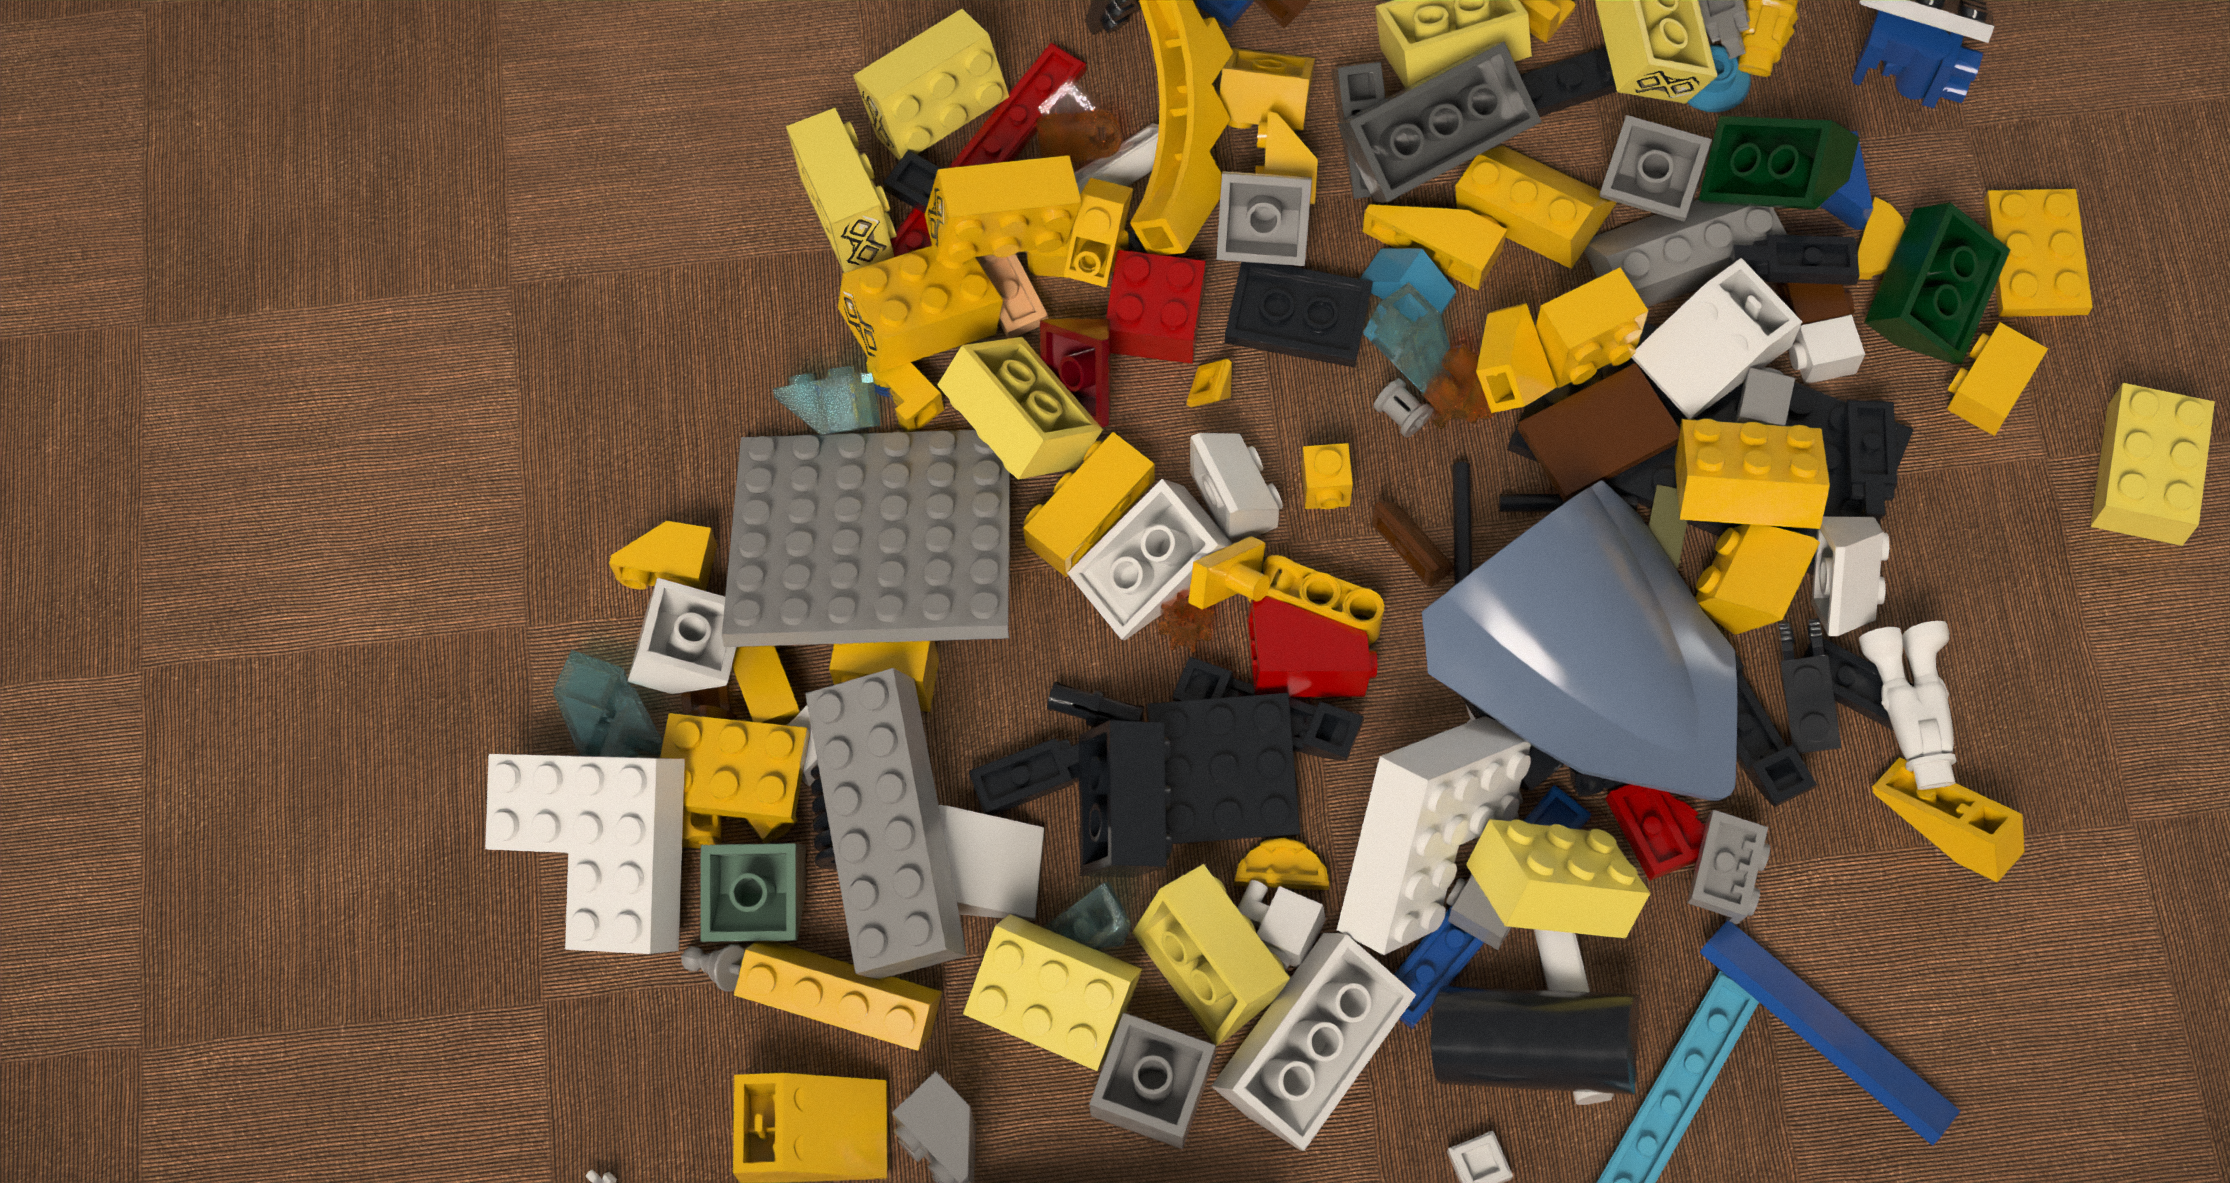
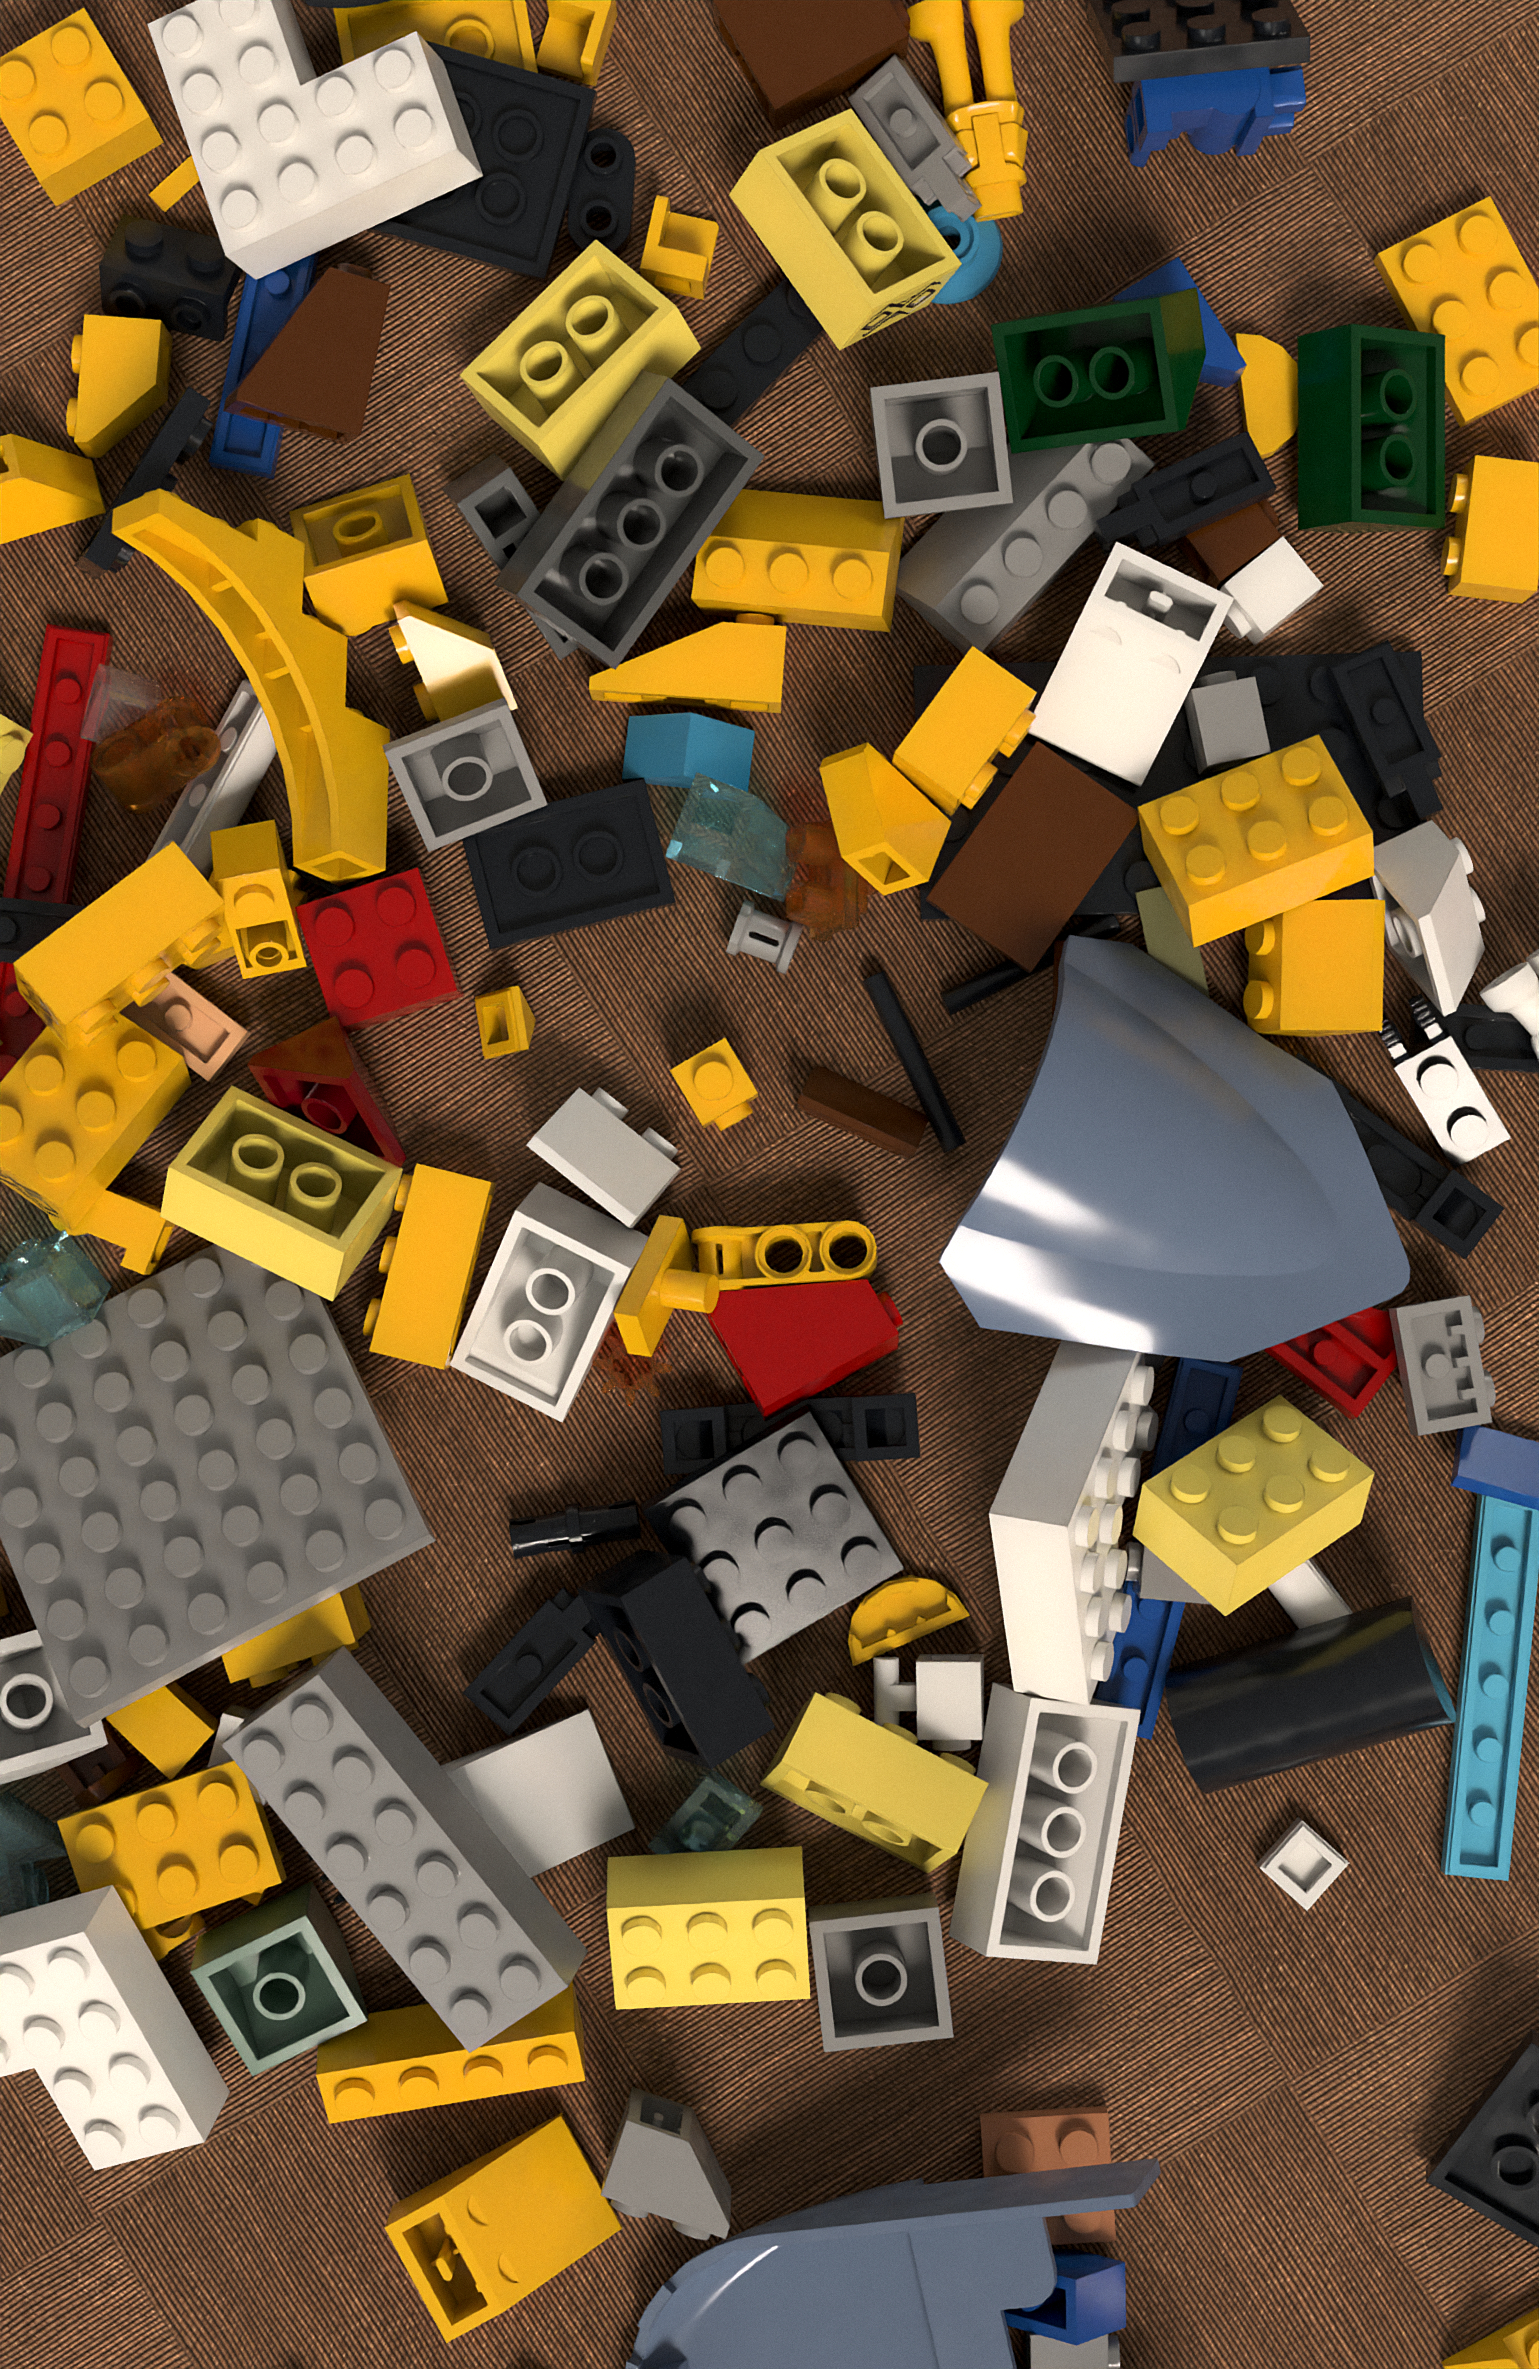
camera: 30 degrees left, 20 degrees up
light grey piece [680,944,745,992] -> none

